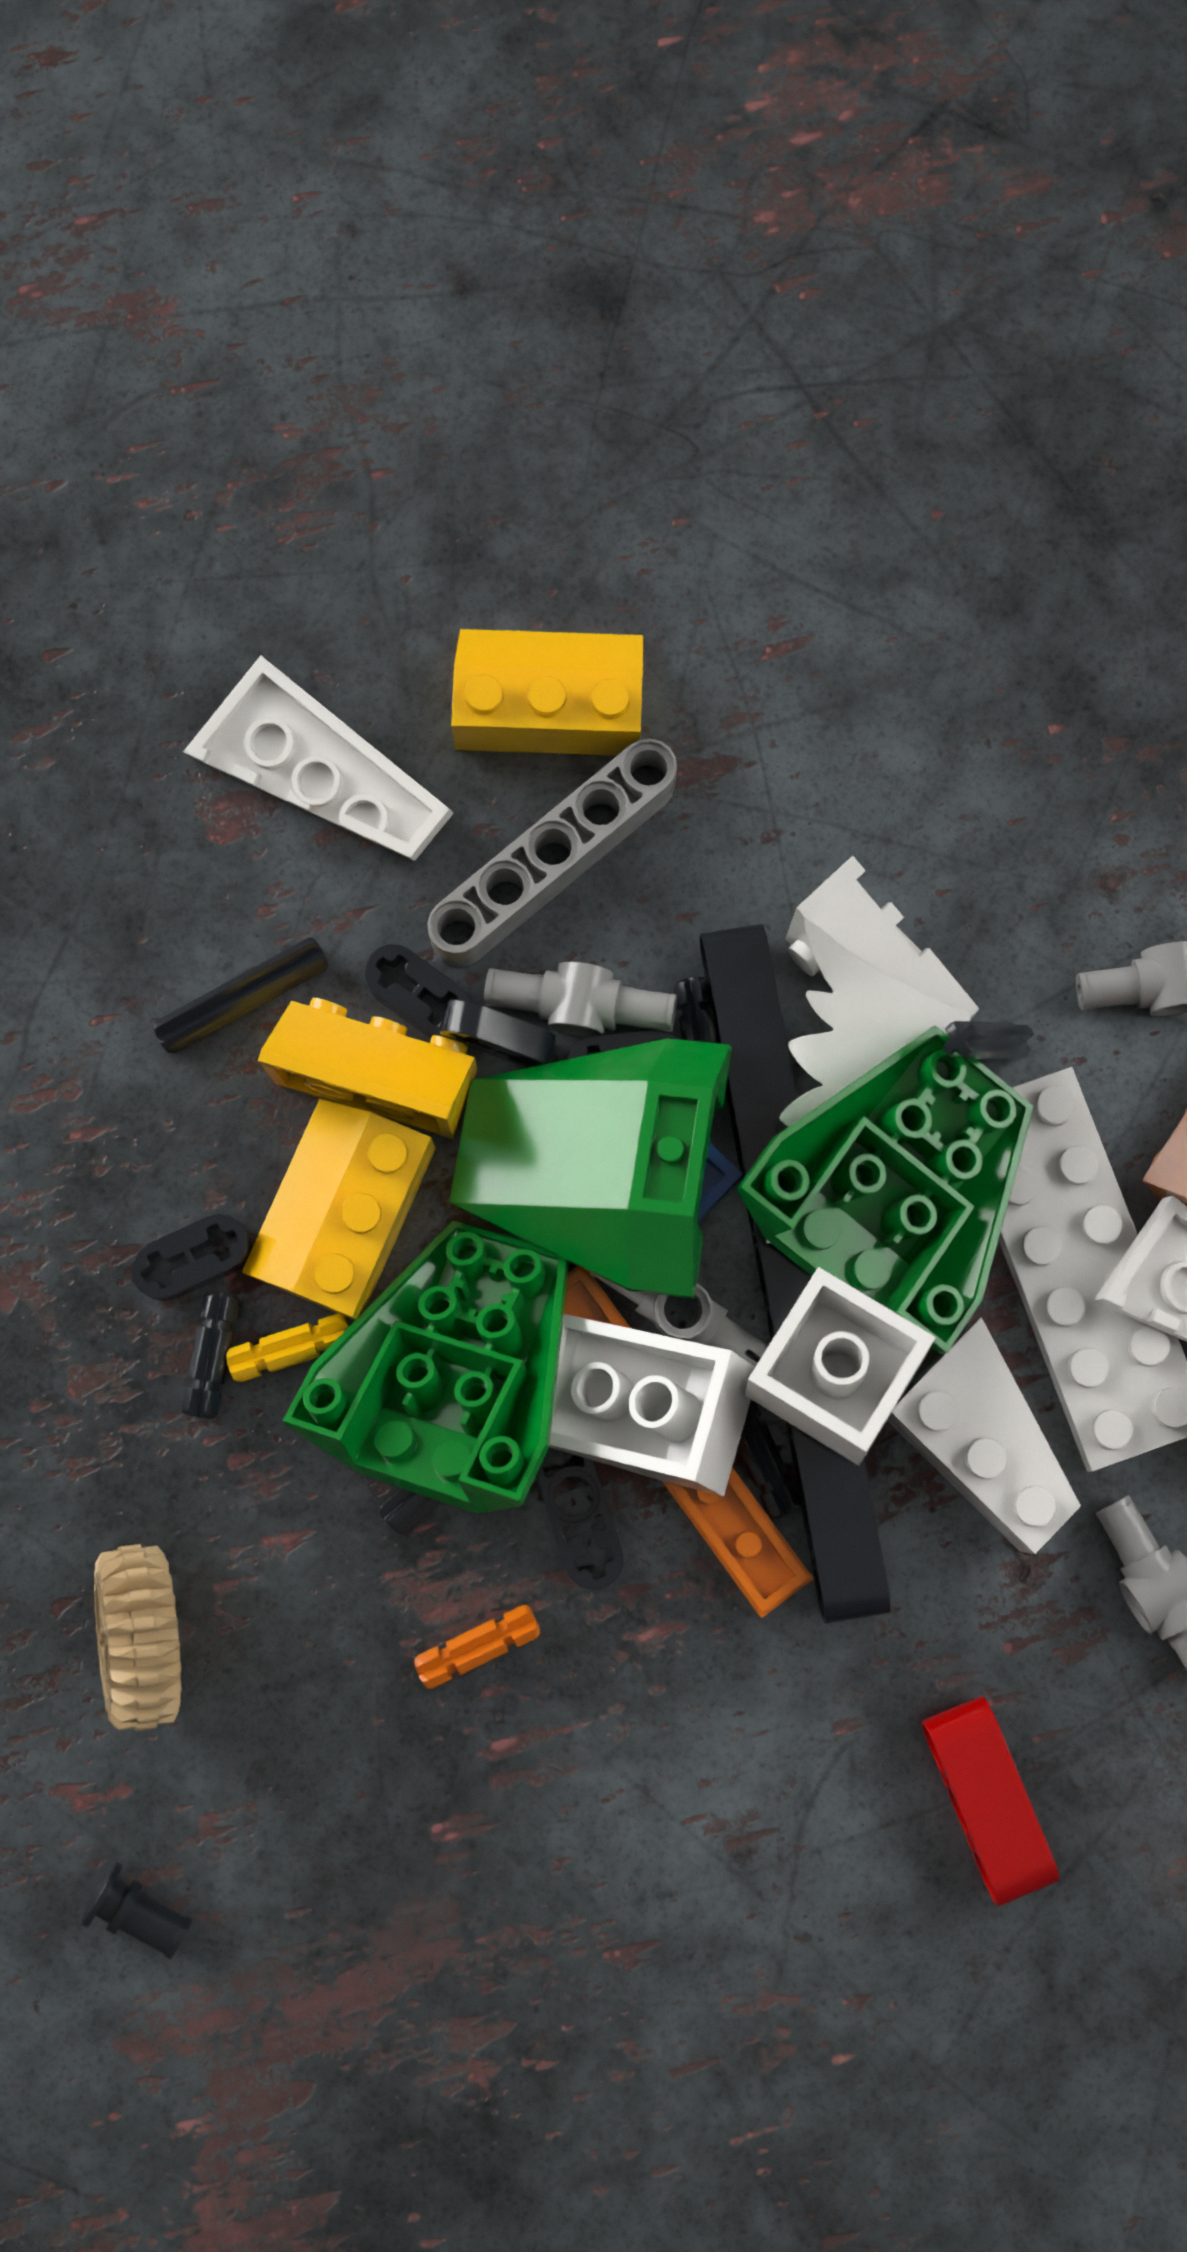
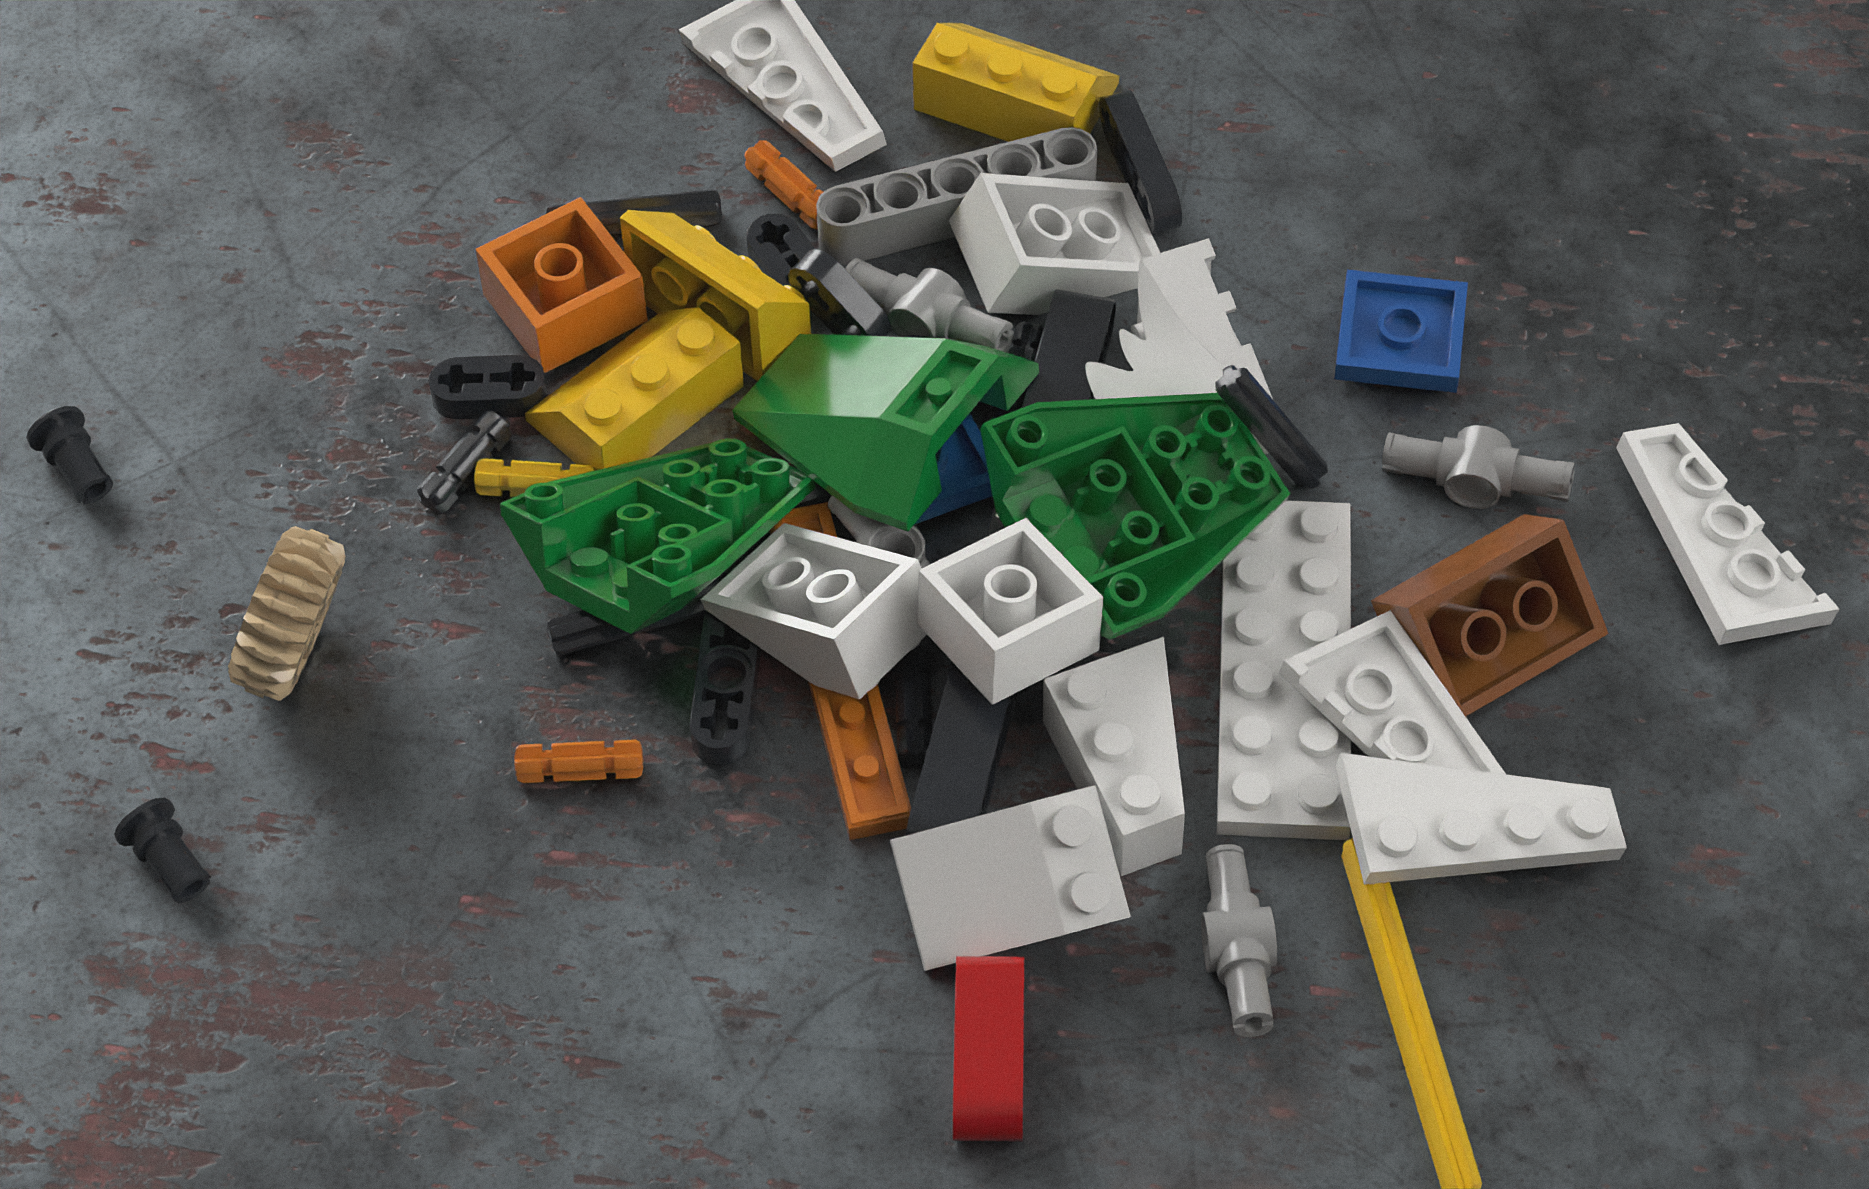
camera: 25 degrees right, 25 degrees down
none -> orange brick [476,197,648,373]
none -> orange axle [744,140,823,230]
none -> white slope [890,785,1131,971]
none -> white slope [949,173,1160,315]
none -> black beam [1099,90,1182,234]
none -> blue plate [1334,269,1468,393]

